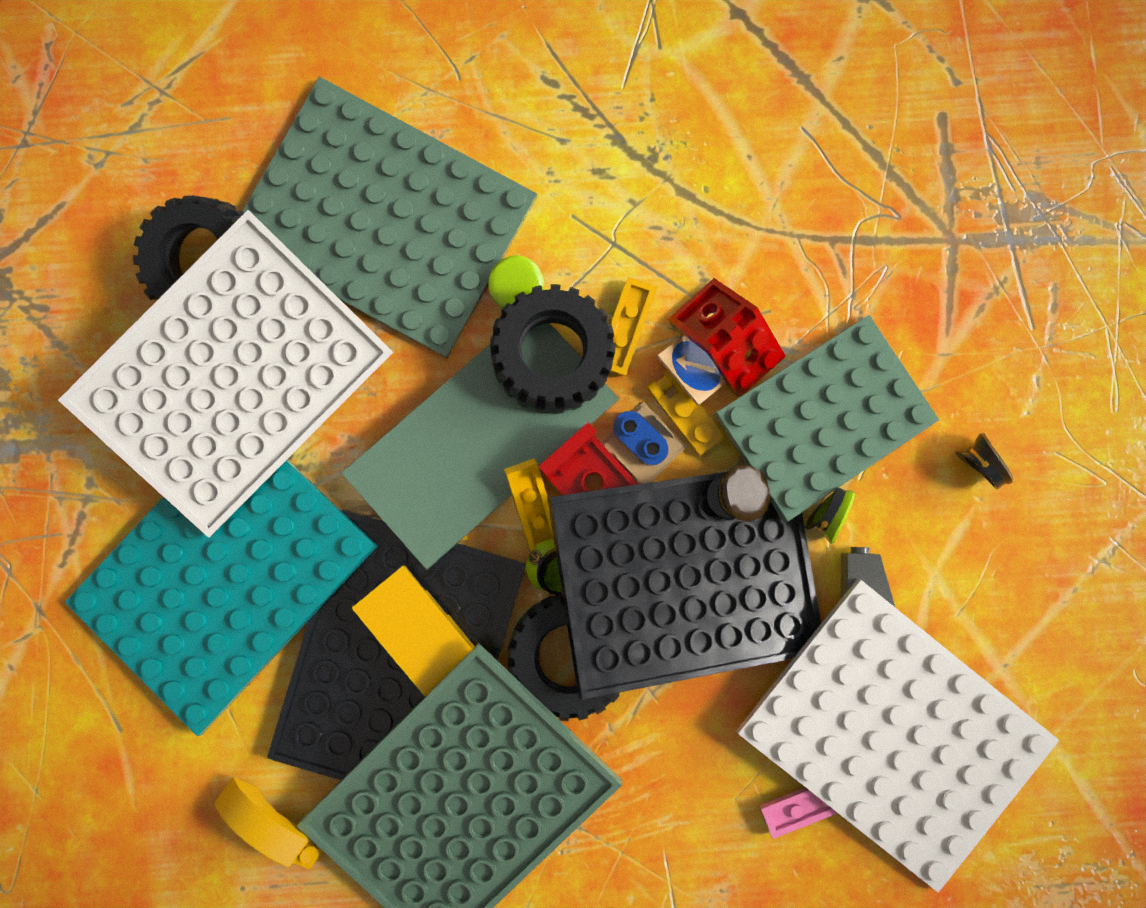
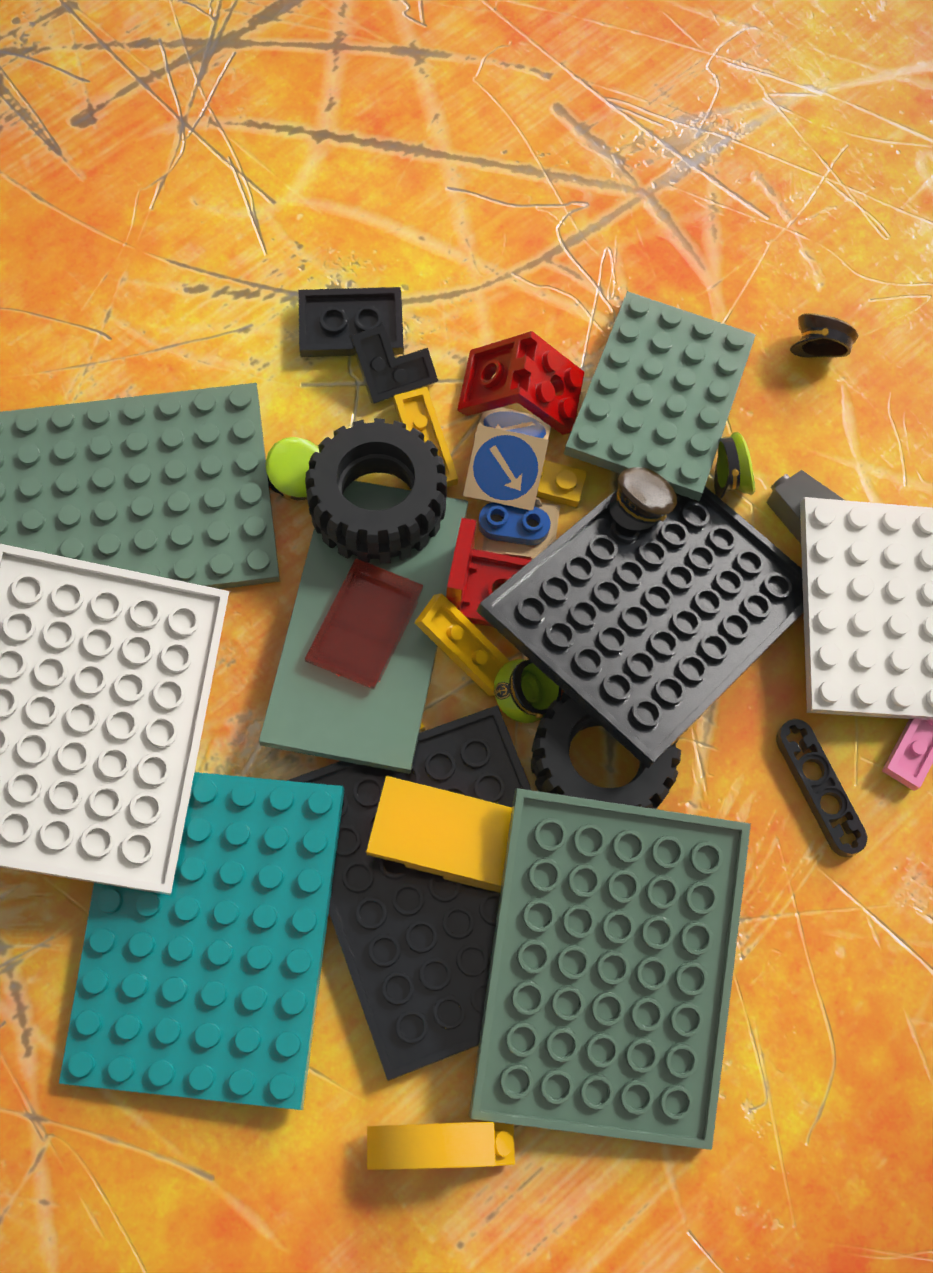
camera: 45 degrees left, 15 degrees down
none -> black plate [298,287,404,357]
none -> clear red piece [305,559,423,690]
none -> black plate [349,325,438,403]
none -> piece [463,425,549,510]
none -> black beam [776,719,867,857]

